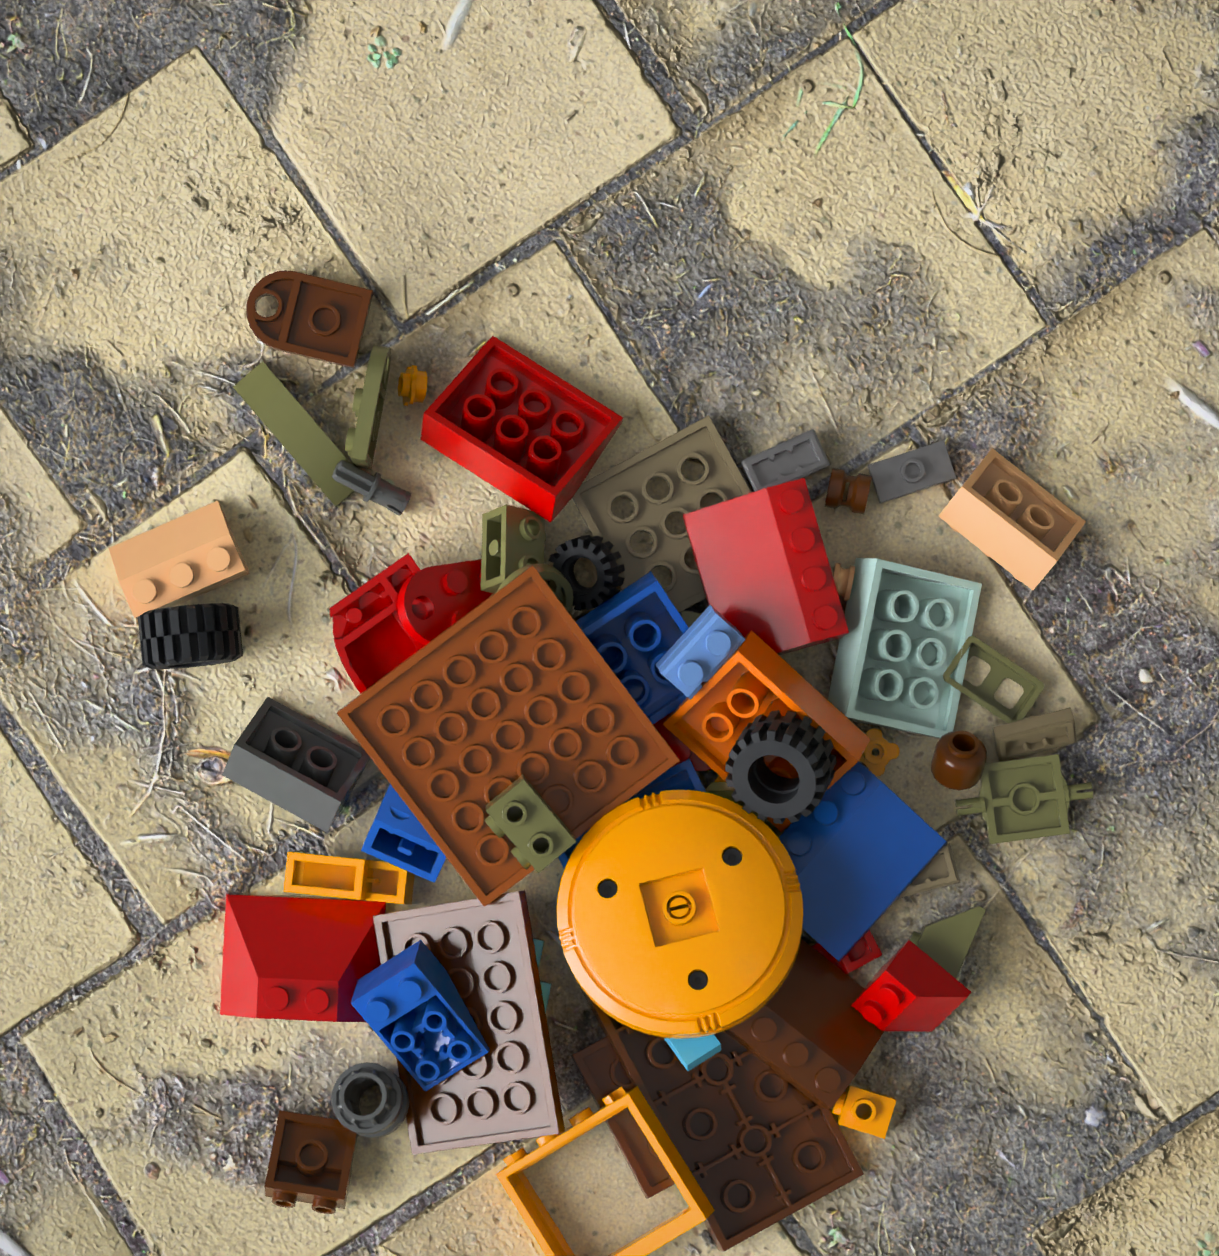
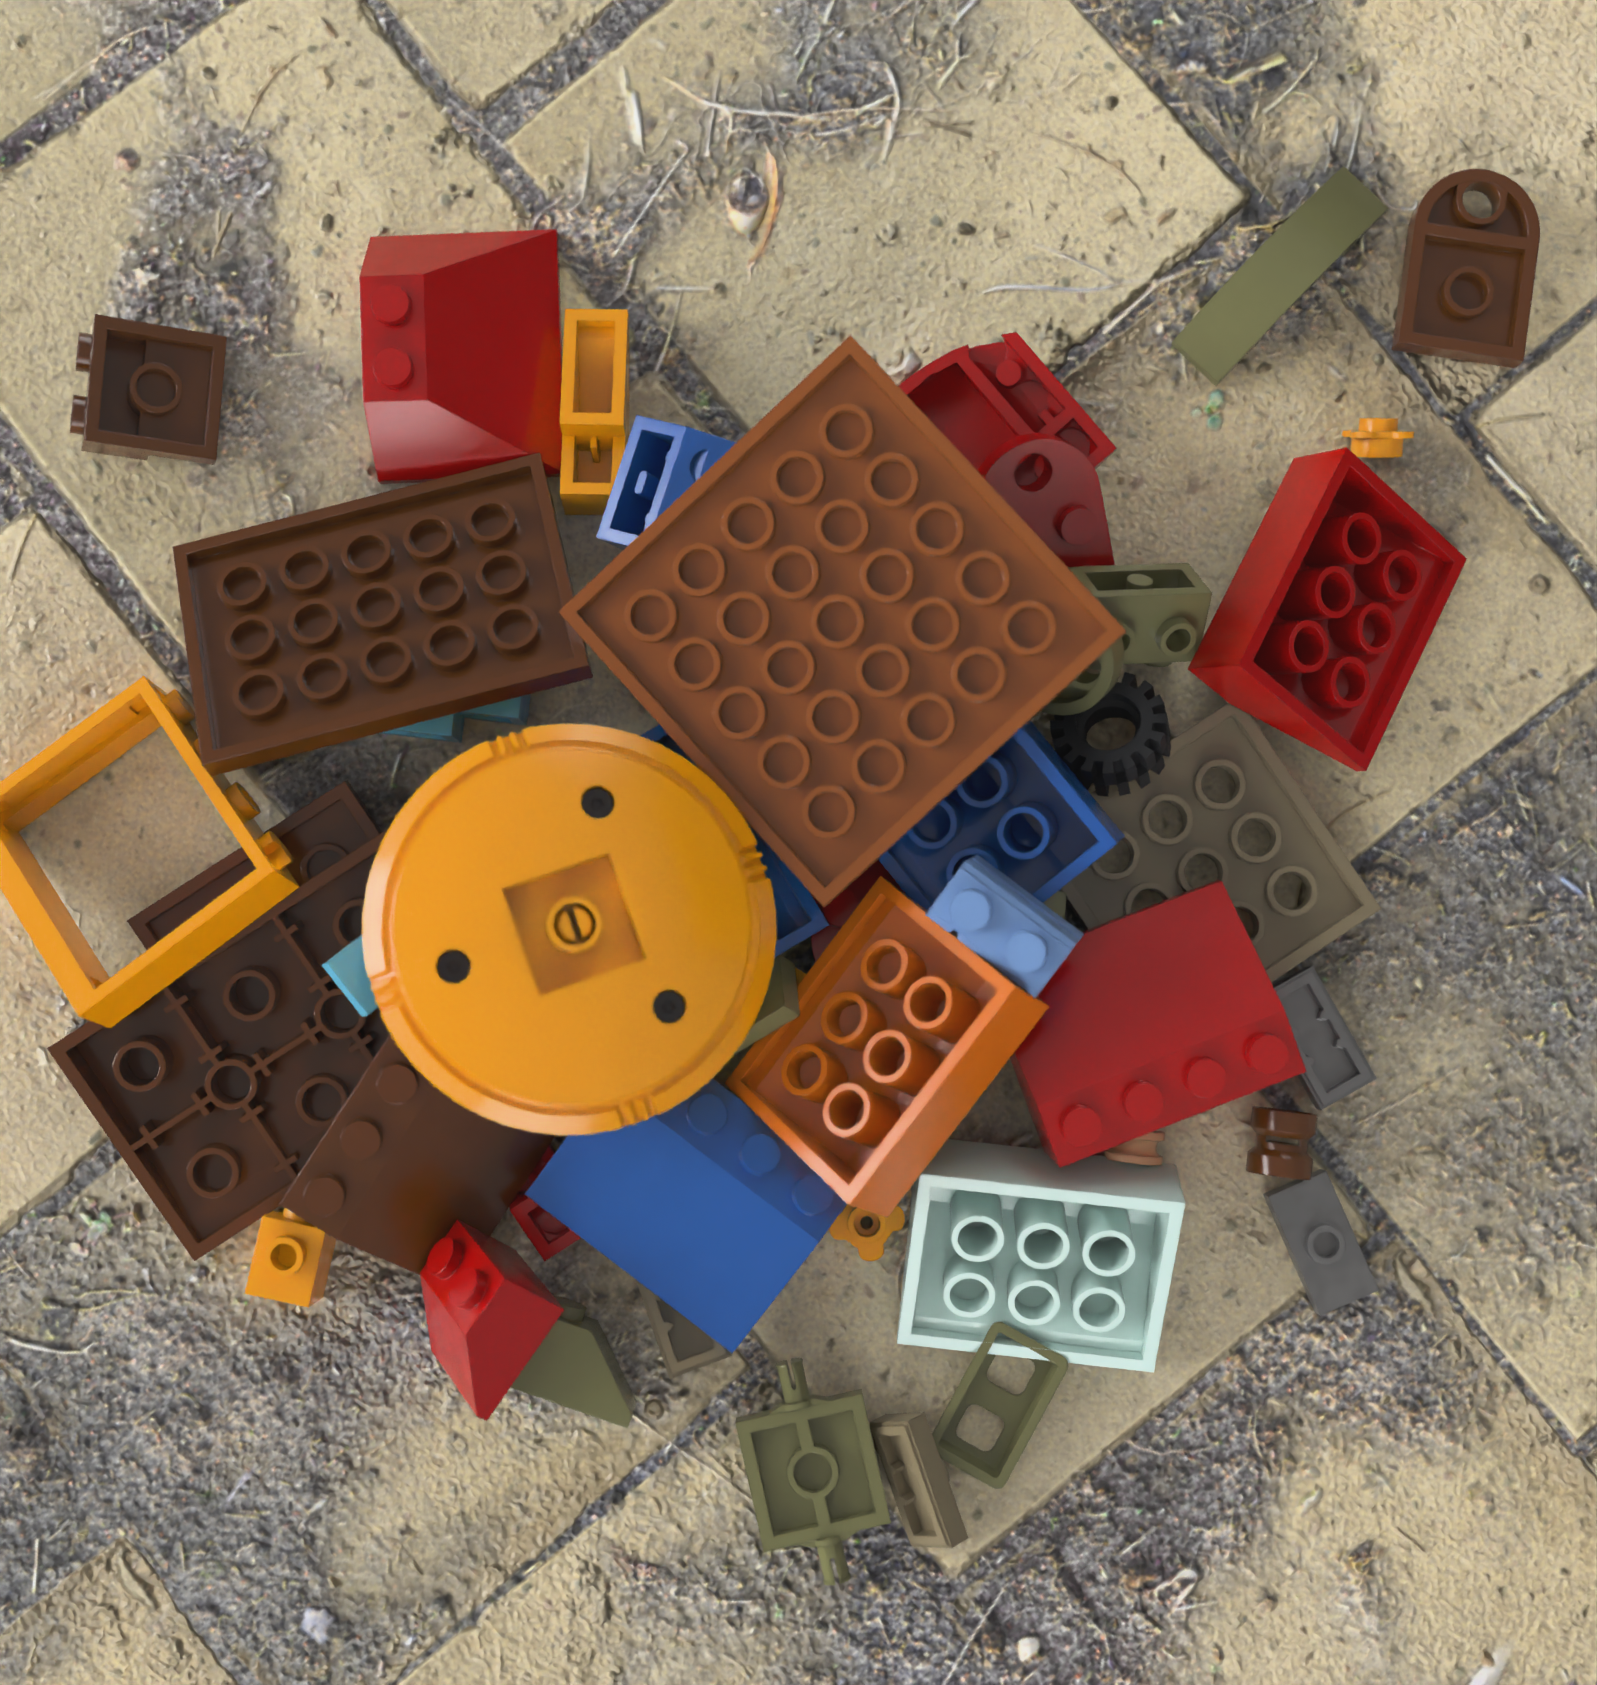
camera: 75 degrees right, 0 degrees up
light nougat slope [109,501,250,620] -> none
black tyre [138,603,243,669] -> none
dark grey slope [222,697,370,832] -> none
dark grey axle [332,460,411,516] -> none
dark grey piece [332,1062,409,1138] -> none
olive plate [345,345,391,470] -> none
blue slope [351,940,489,1091] -> none
olive brick [485,775,576,873] -> none
black tyre [725,710,837,824] -> none
reddish brown head [931,730,987,790] -> none
light nougat slope [939,448,1086,590] -> none

